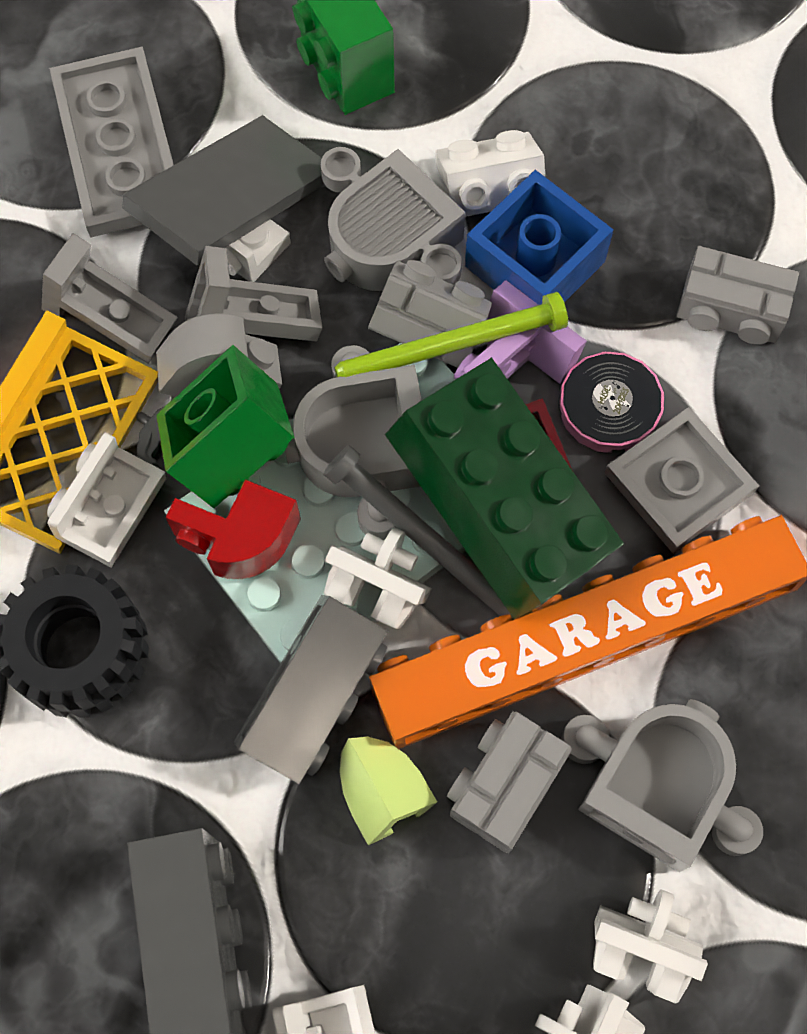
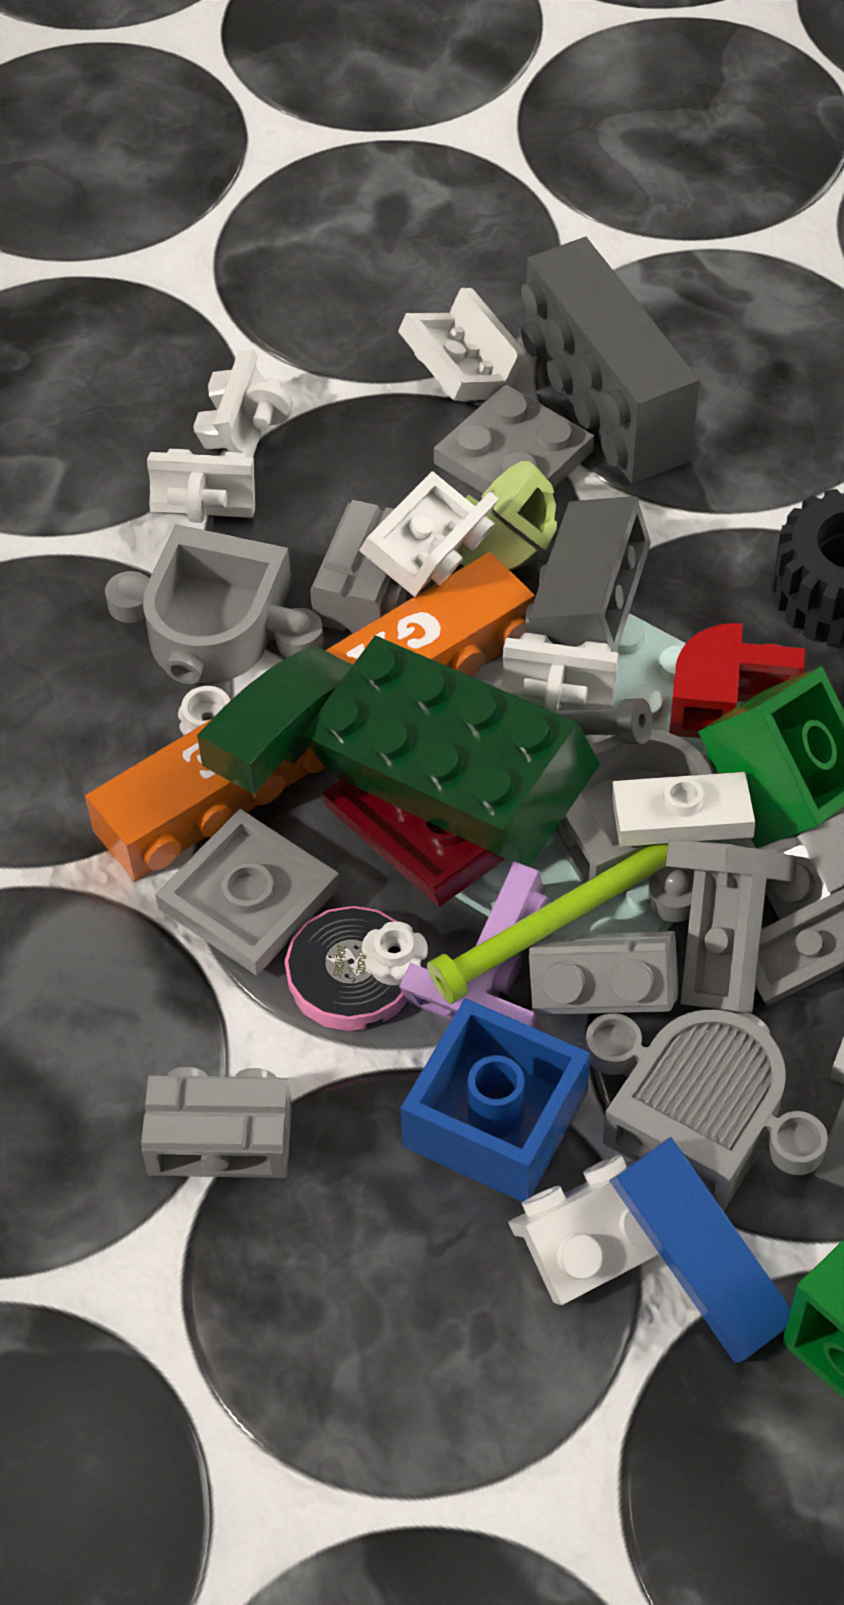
camera: 165 degrees right, 15 degrees down
none -> white plate [178,686,230,735]
none -> dark green slope [197,645,352,795]
none -> white bracket [359,471,499,597]
none -> white plate [362,922,428,985]
none -> light grey plate [434,384,594,493]
none -> yellowish green brick [481,461,557,551]
none -> blue tile [609,1137,791,1363]
none -> white plate [612,772,755,847]
none -> light grey bracket [666,839,796,1012]

